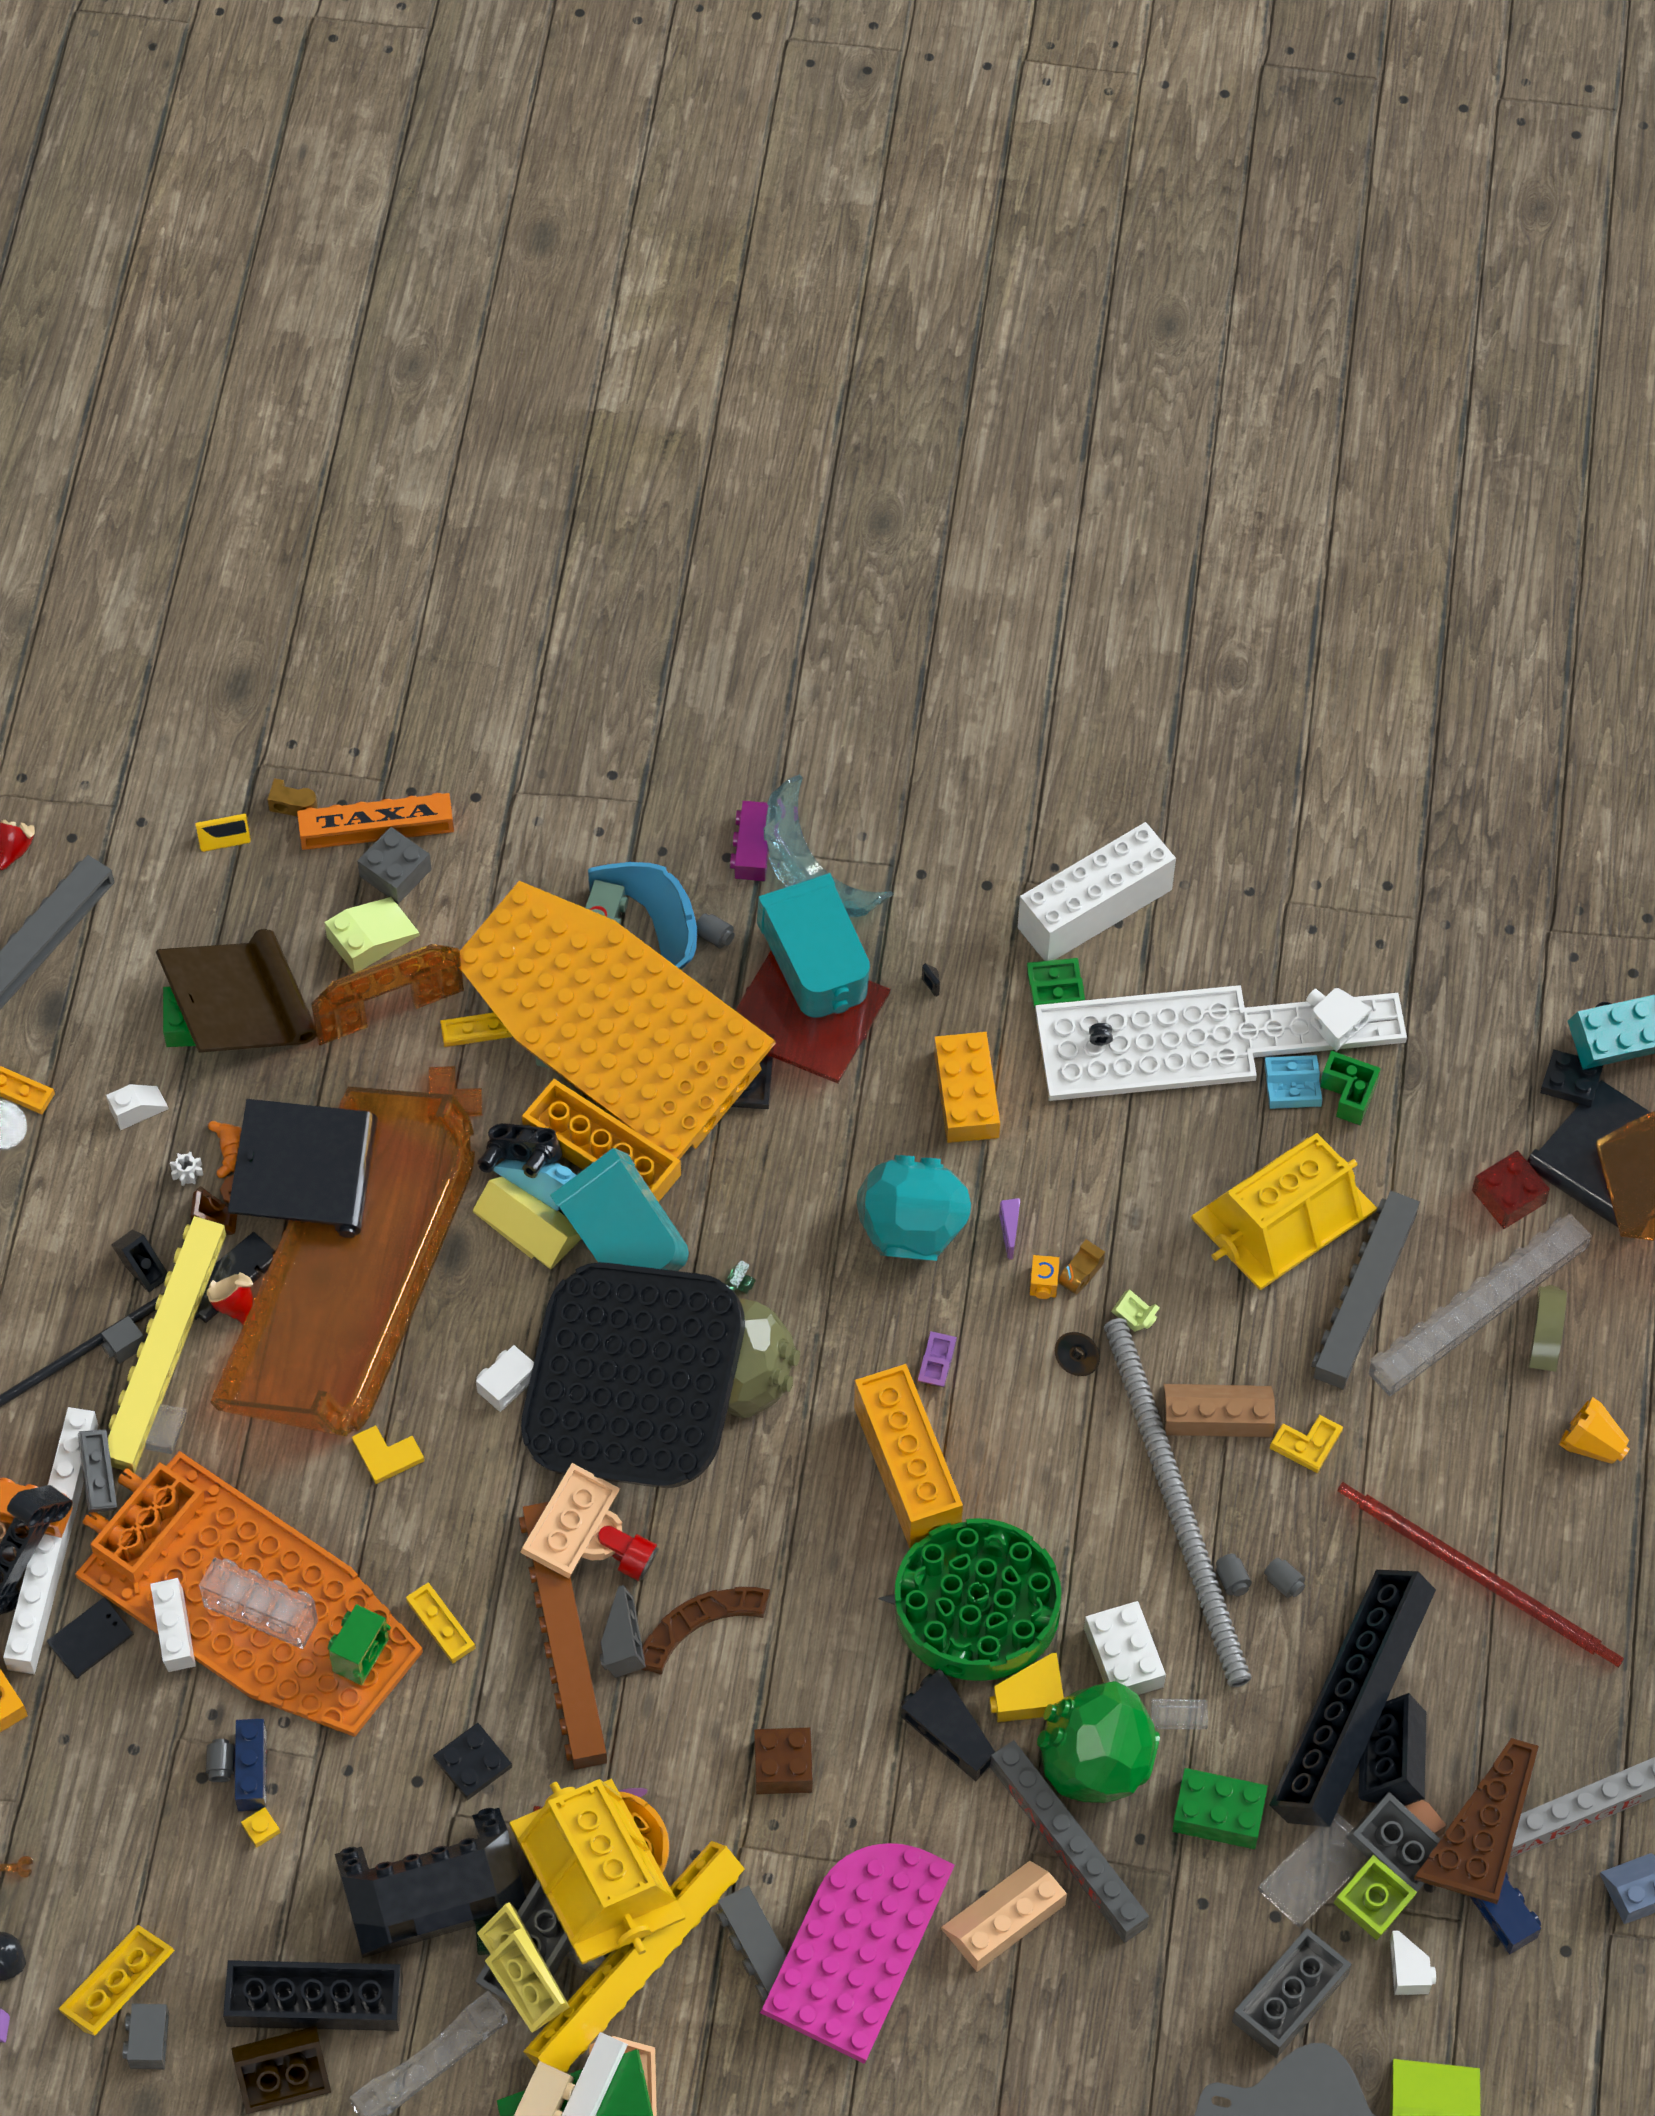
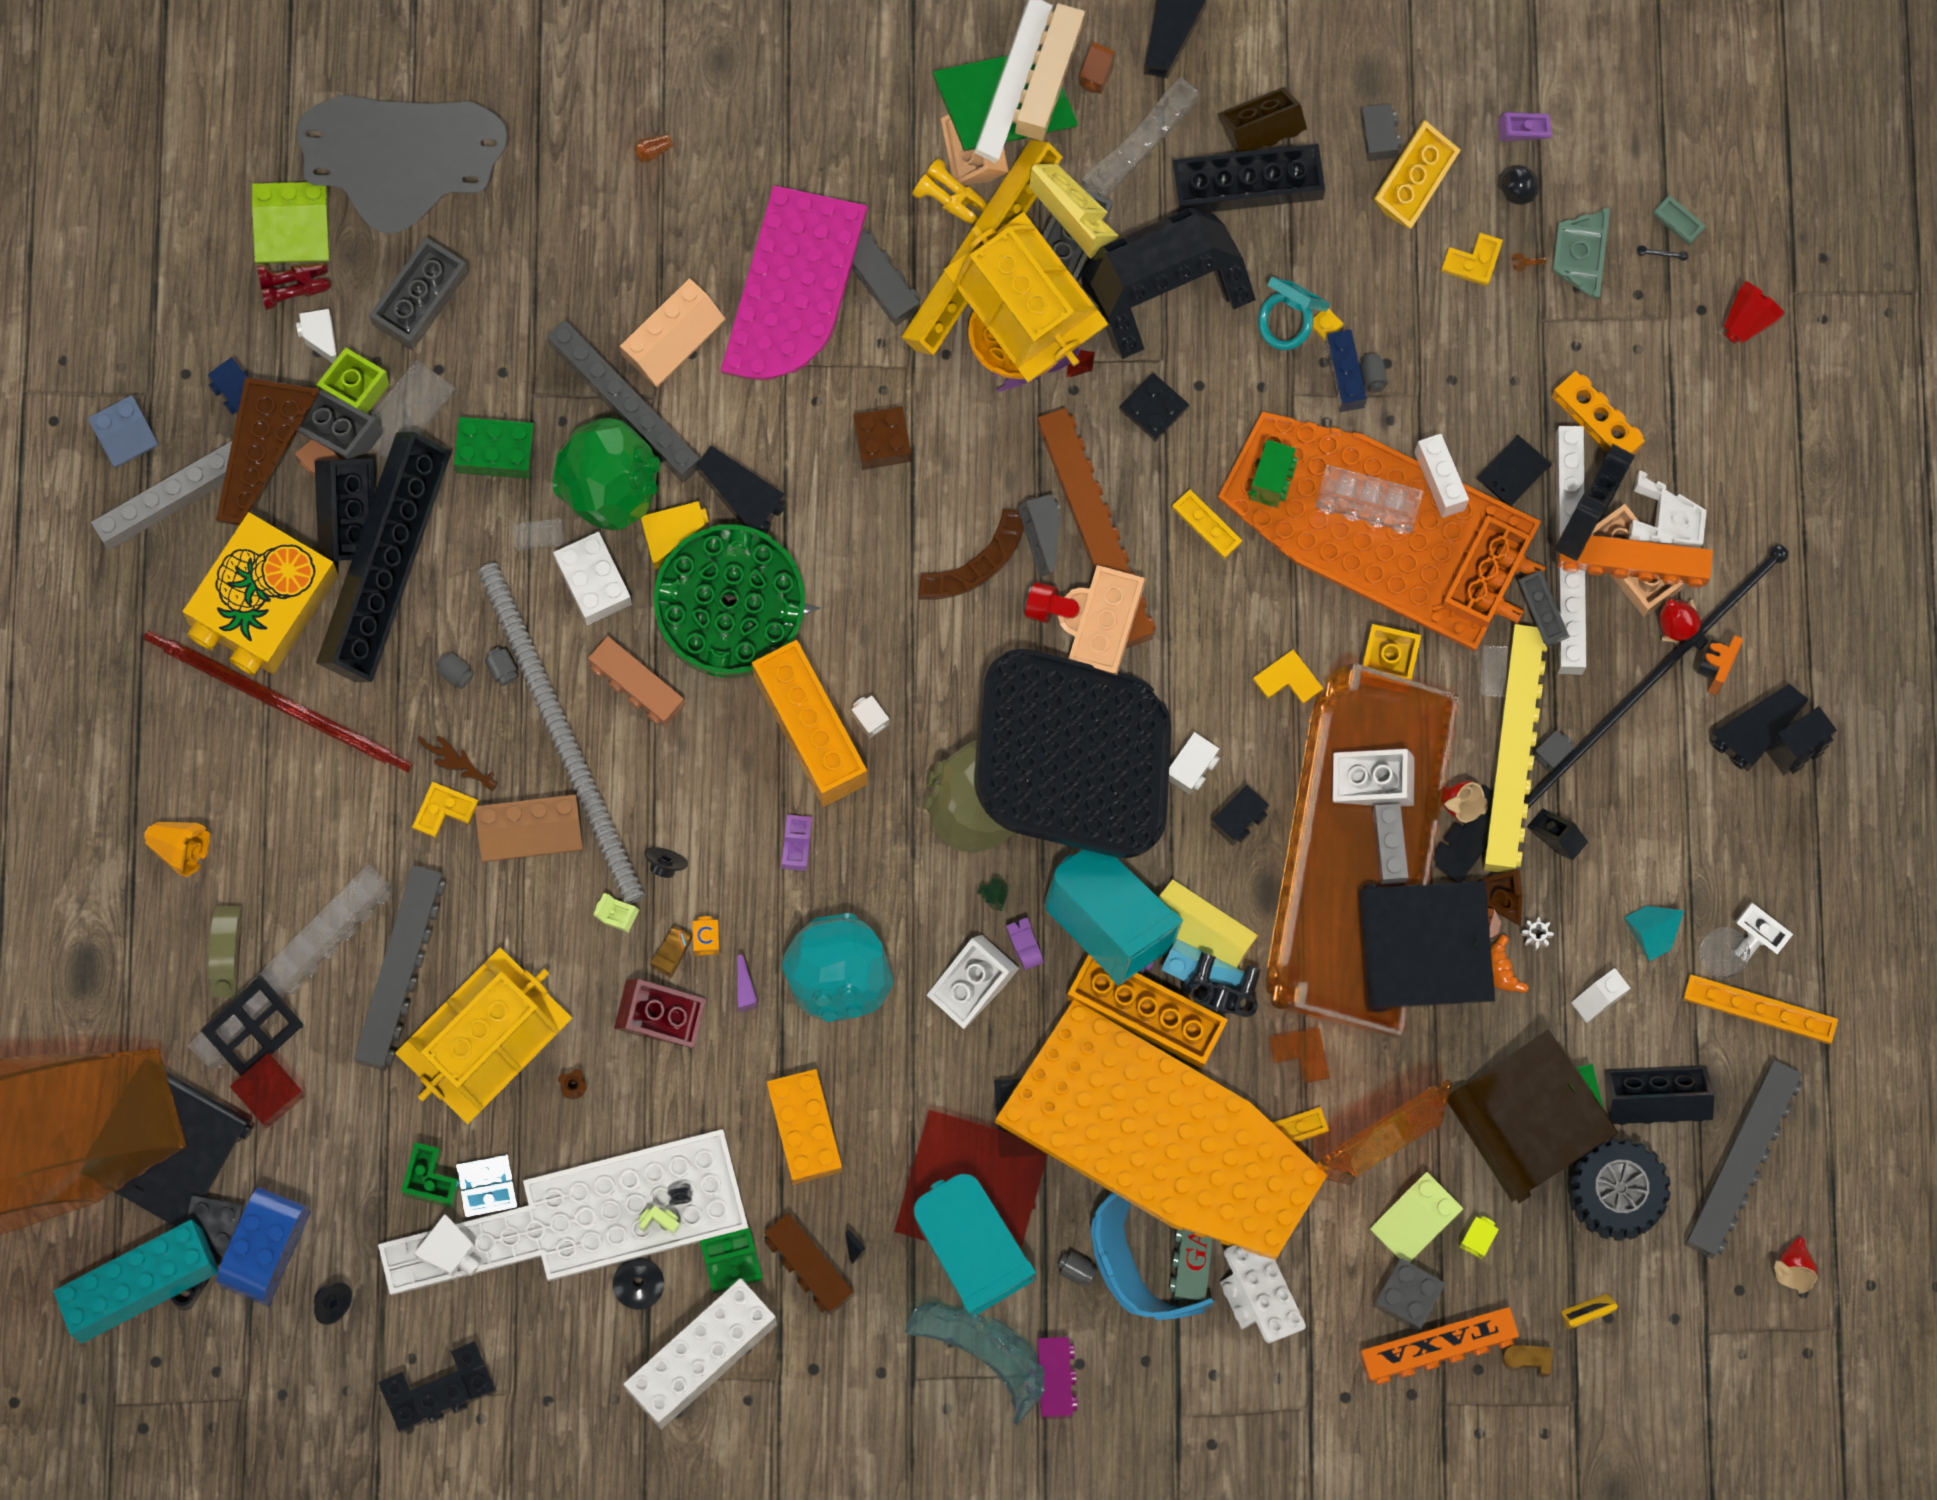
camera: 170 degrees right, 15 degrees up
none -> yellow brick [182,512,339,676]
none -> black window [200,975,303,1080]
none -> blue brick [217,1187,311,1307]
none -> dark red piece [256,263,331,310]
none -> black piece [314,1283,352,1325]
none -> black bracket [378,1341,496,1433]
none -> reddish brown piece [418,736,498,791]
none -> reddish brown brick [558,1069,587,1100]
none -> nougat brick [588,636,685,727]
none -> black dish [613,1258,664,1310]
none -> dark red slope [614,979,706,1048]
none -> yellowish green bracket [638,1205,680,1235]
none -> reddish brown brick [764,1213,854,1315]
none -> white brick [851,695,890,739]
none -> yellow piece [912,158,987,224]
none -> white slope [927,935,1019,1029]
none -> medium lavender leg [1006,917,1044,971]
none -> black brick [1211,785,1269,846]
none -> white bracket [1220,1245,1306,1343]
none -> teal tile [1258,277,1331,350]
none -> white slope [1333,749,1414,806]
none -> yellow brick [1359,624,1421,690]
none -> light grey brick [1372,803,1408,886]
none -> yellow tile [1441,233,1503,287]
none -> neon yellow brick [1459,1216,1499,1260]
none -> black wheel [1569,1139,1671,1241]
none -> black slope [1604,1065,1715,1125]
none -> teal slope [1624,906,1684,962]

